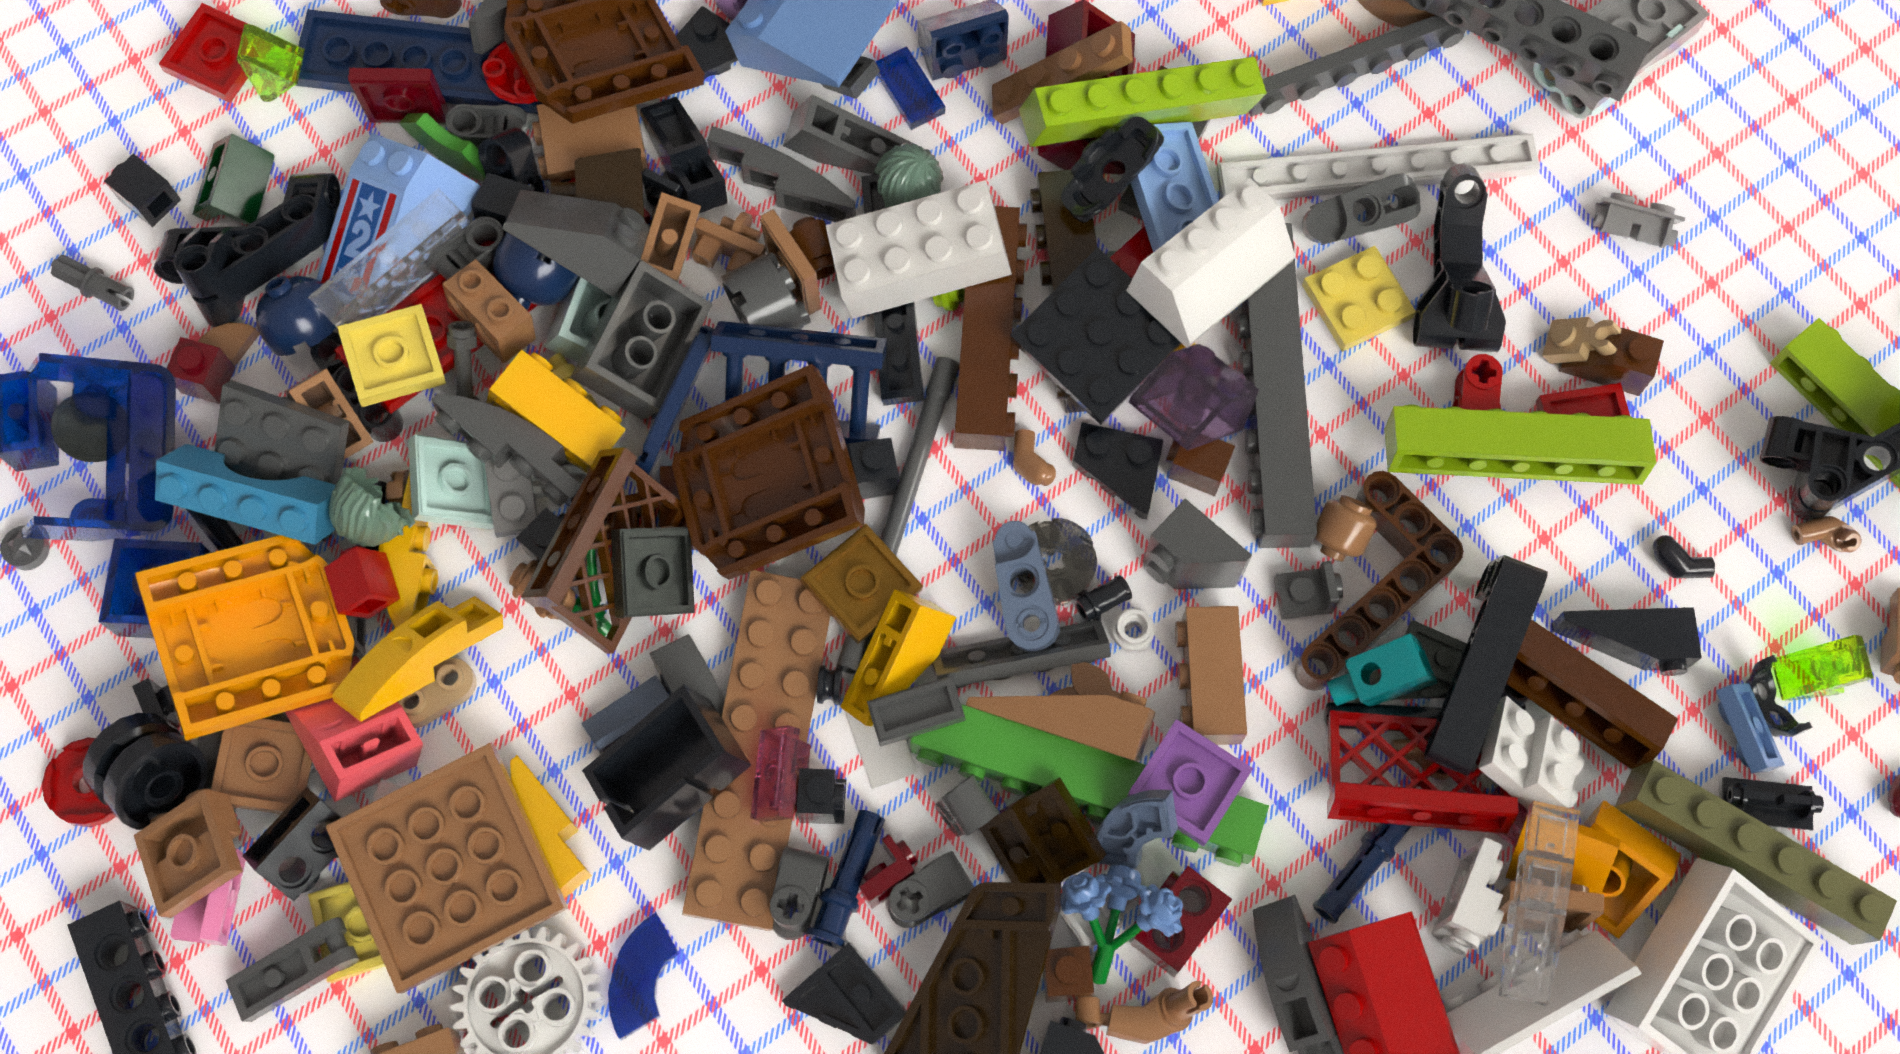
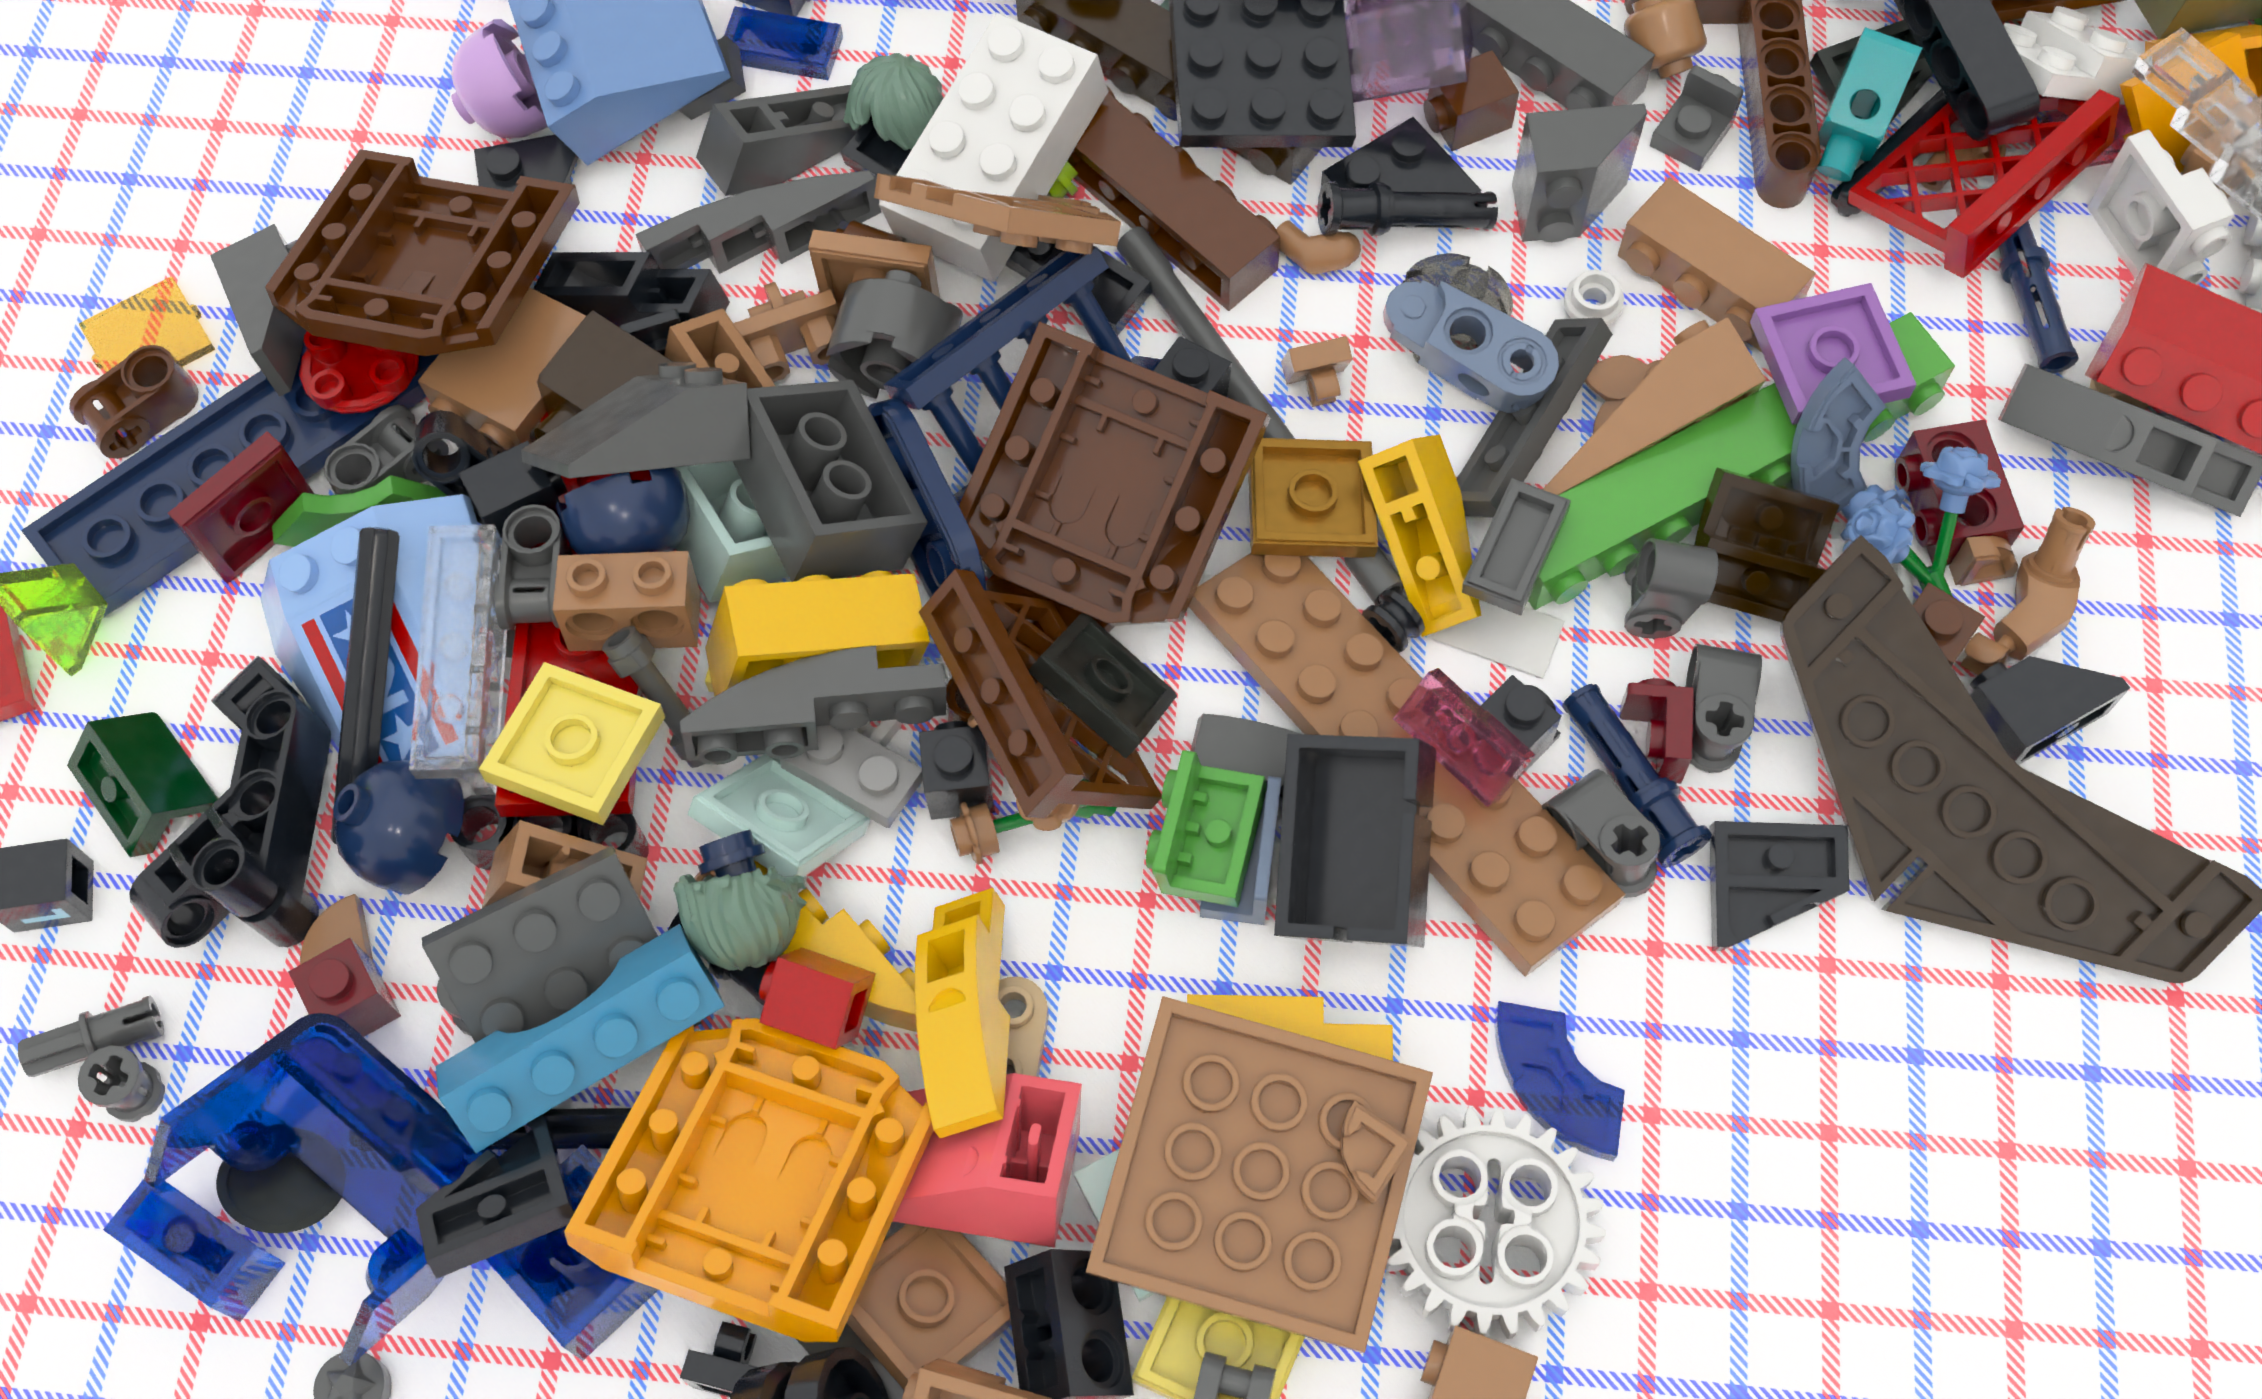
camera: 45 degrees left, 5 degrees down
black pin [1074,575,1132,622] -> none
none -> dark grey bush [77,1045,165,1122]
none -> black axle [331,527,400,844]
none -> black wing [415,1114,575,1279]
none -> dark blue plate [697,829,766,878]
none -> medium nougat wing [874,173,1121,254]
none -> bright green bracket [1146,750,1267,907]
none -> medium nougat tile [1281,336,1353,407]
none -> black pin [1317,181,1498,236]
none -> medium nougat tile [1340,1101,1414,1204]
none -> medium nougat tile [1949,536,2018,586]

